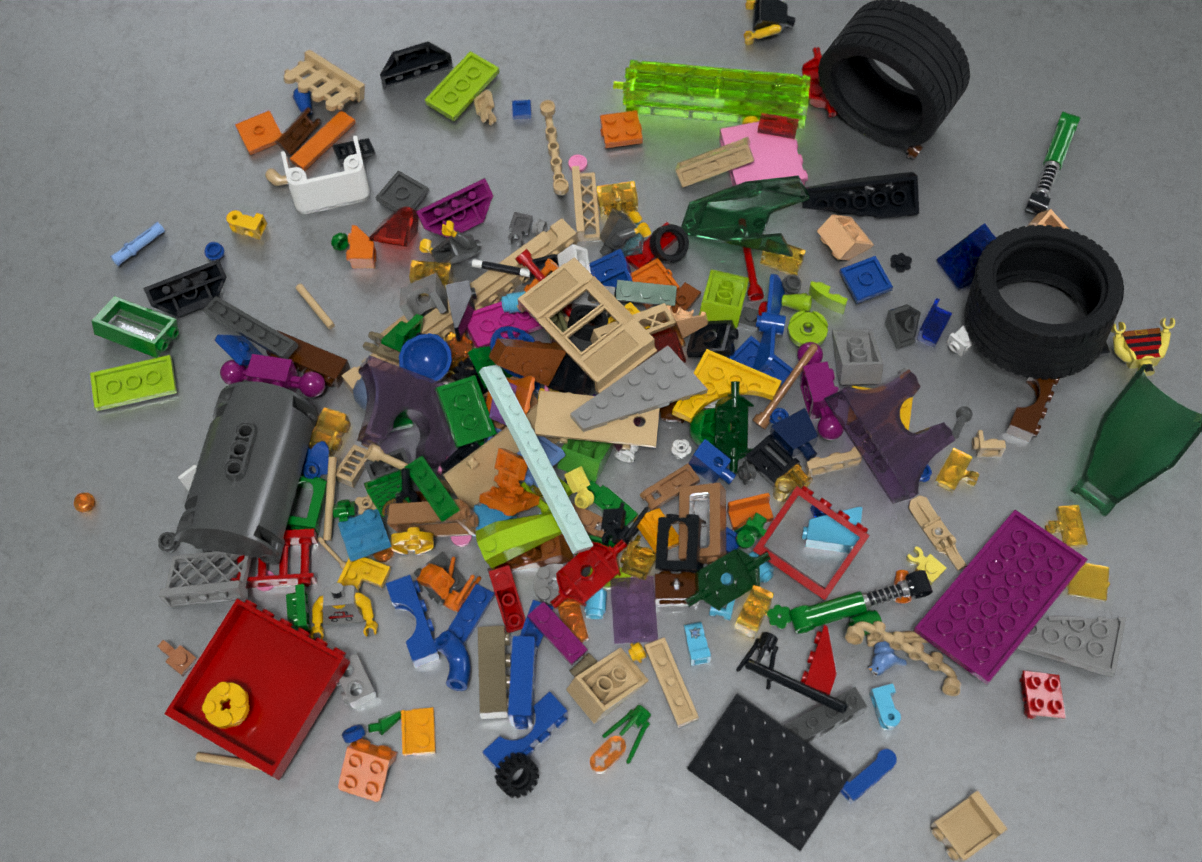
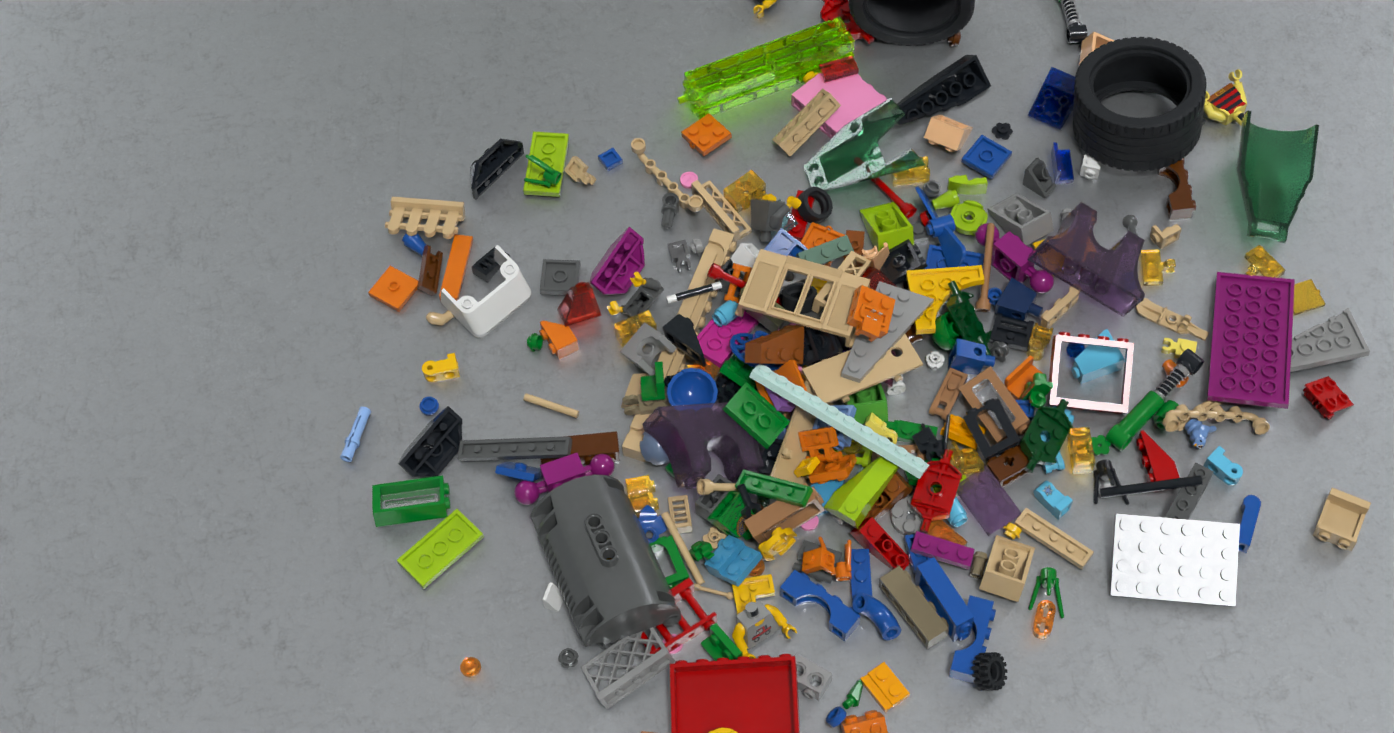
camera: 30 degrees left, 5 degrees down
none -> green plant [524,155,562,188]
none -> dark grey axle [661,192,679,229]
none -> yellow tile [794,457,820,477]
none -> orange piece [846,285,896,342]

